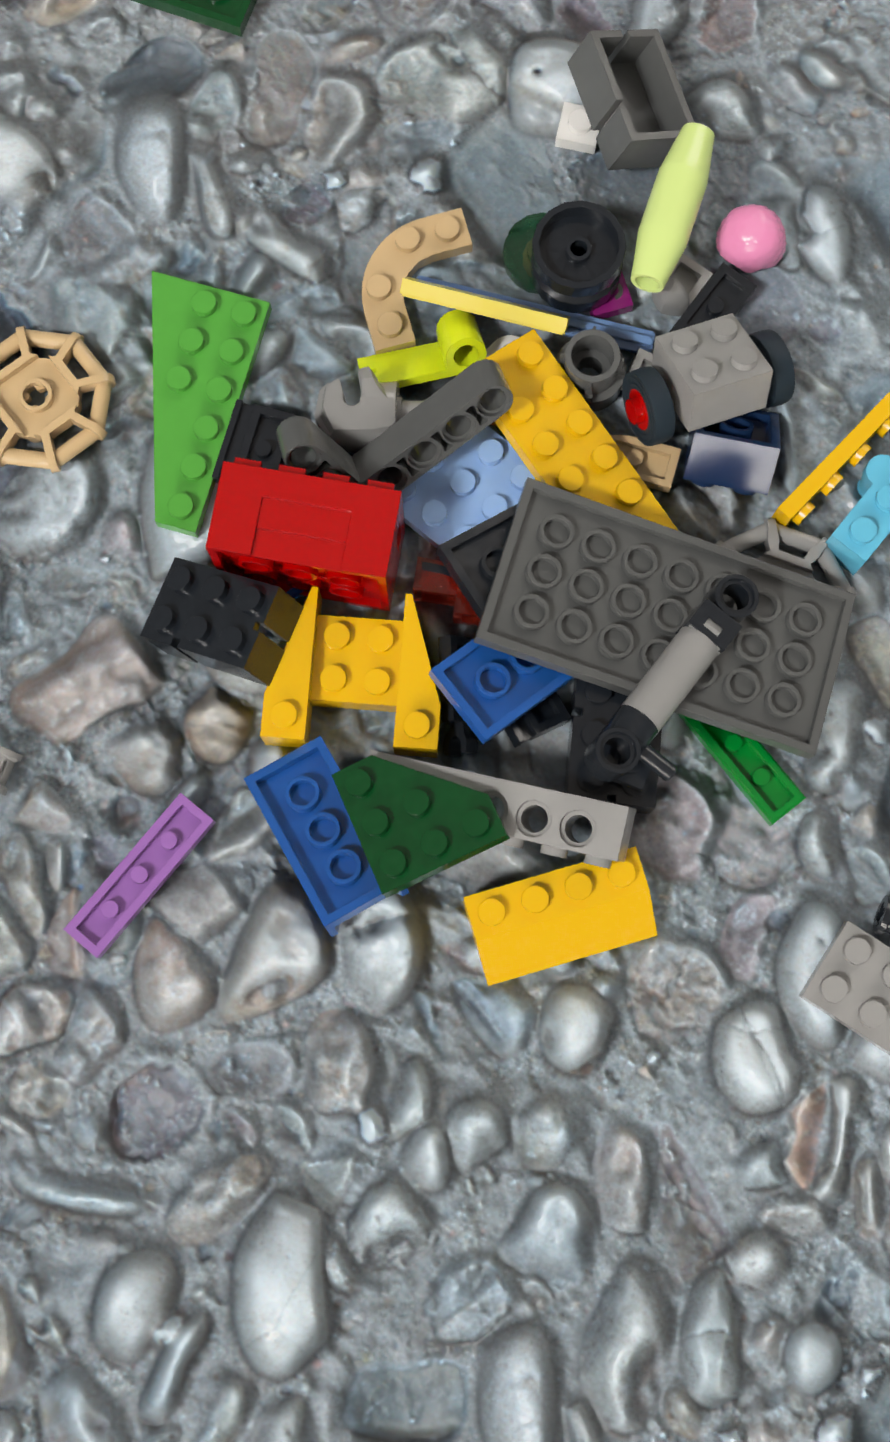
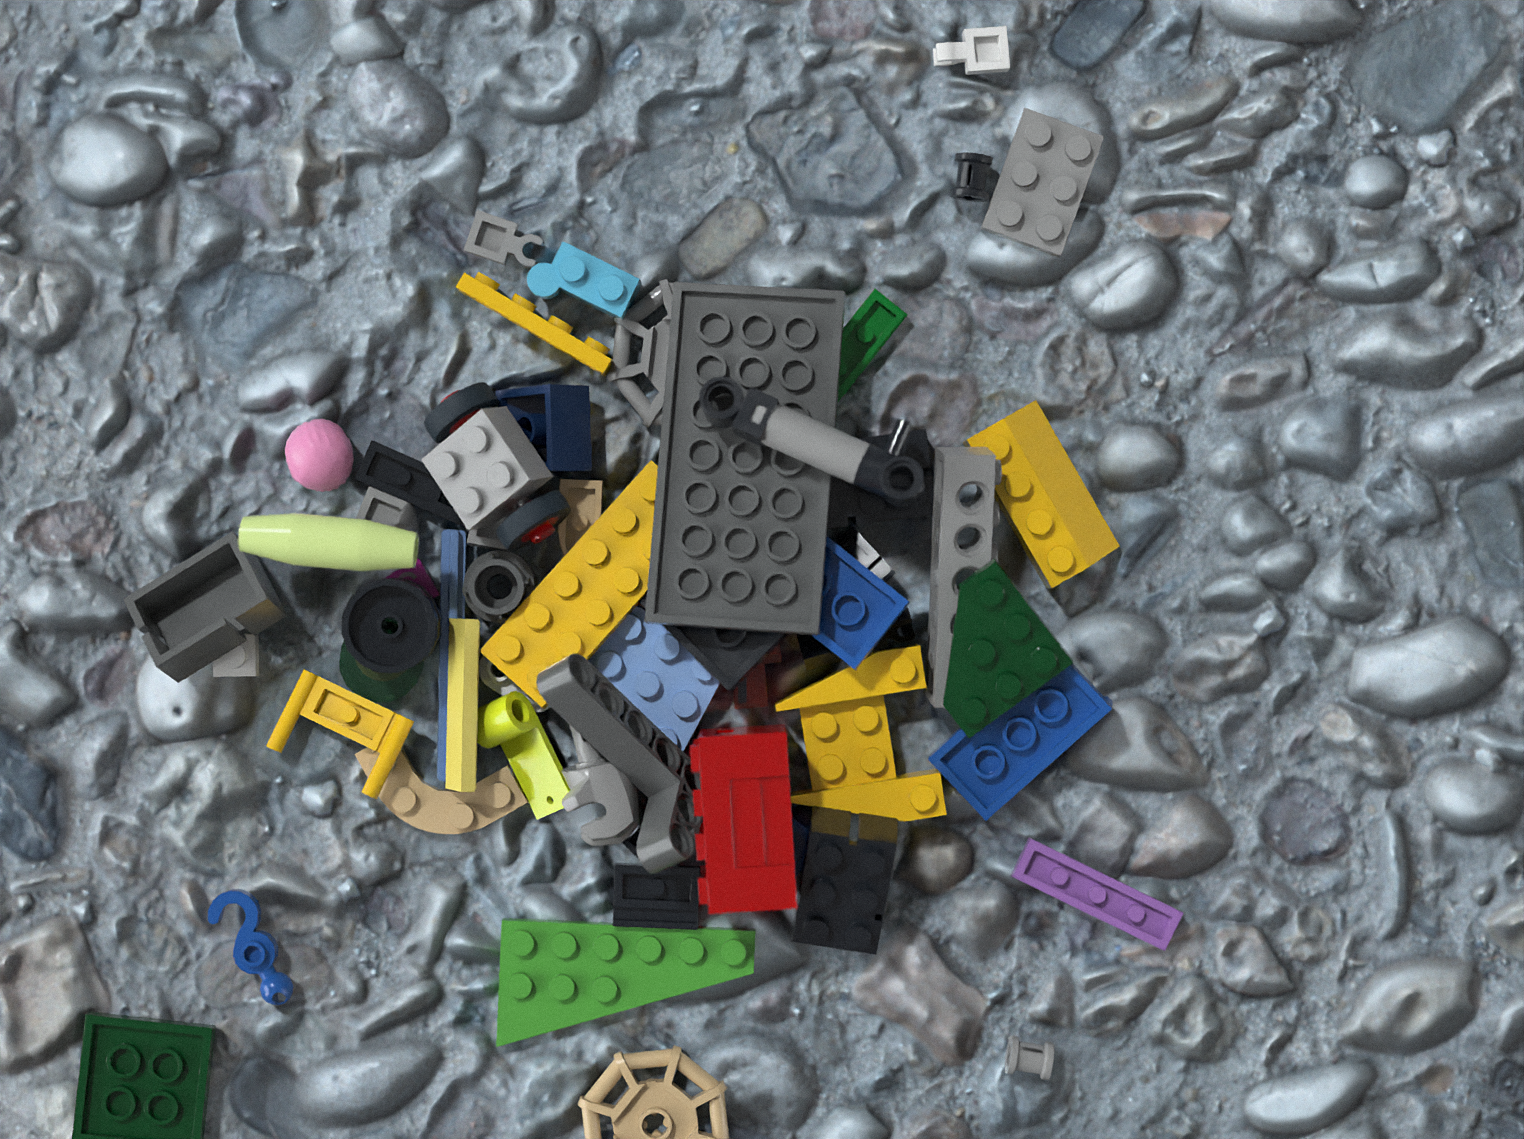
camera: 100 degrees left, 10 degrees up
none -> blue piece [208,889,294,1005]
none -> yellow plate [266,669,414,799]

